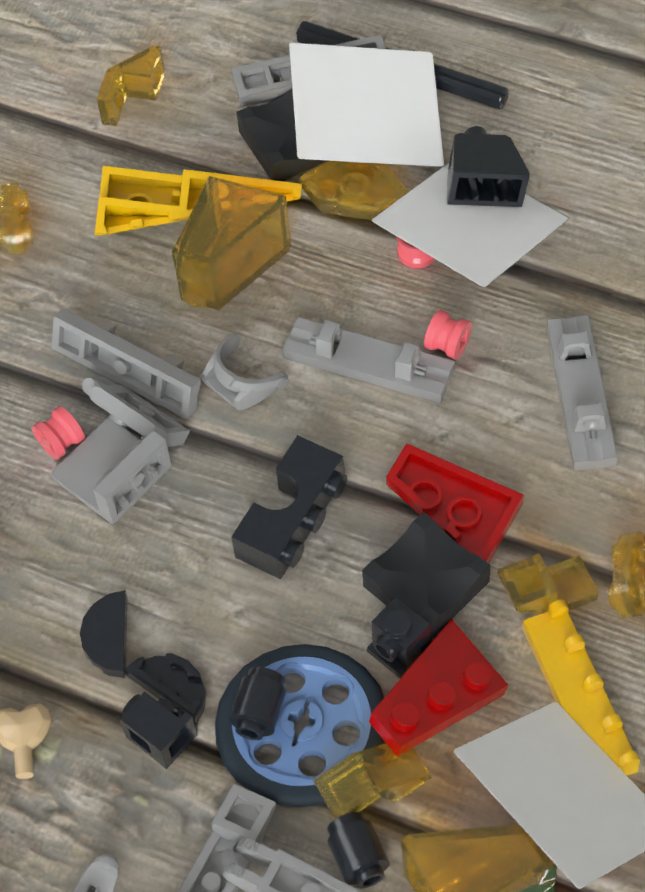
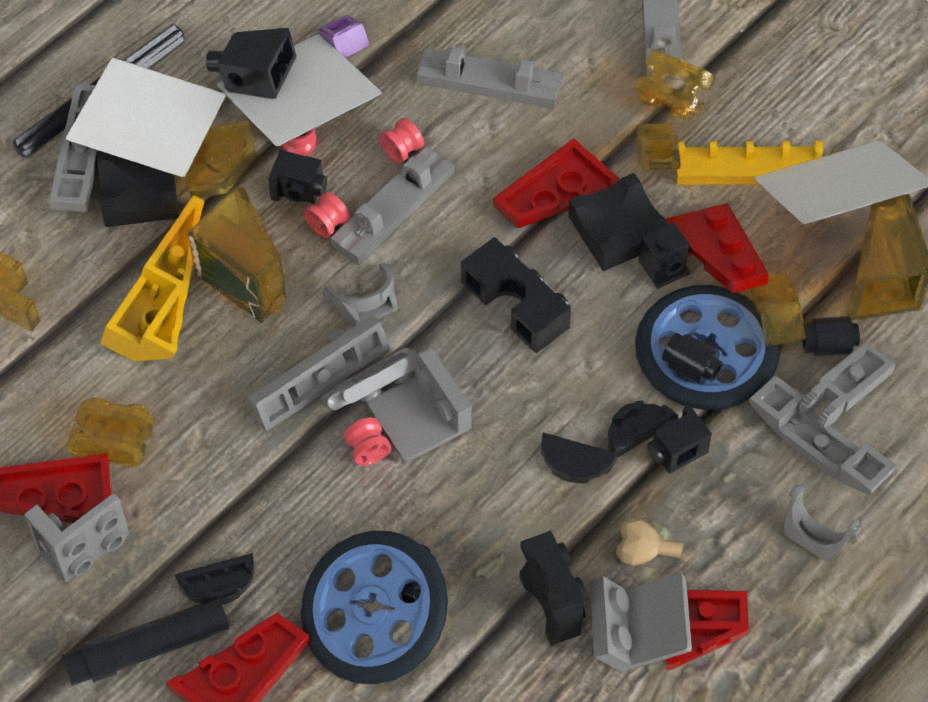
camera: 75 degrees left, 0 degrees up
none -> black brick [268,150,327,204]
none -> coral wheel [303,192,350,238]
none -> slope [318,15,369,58]

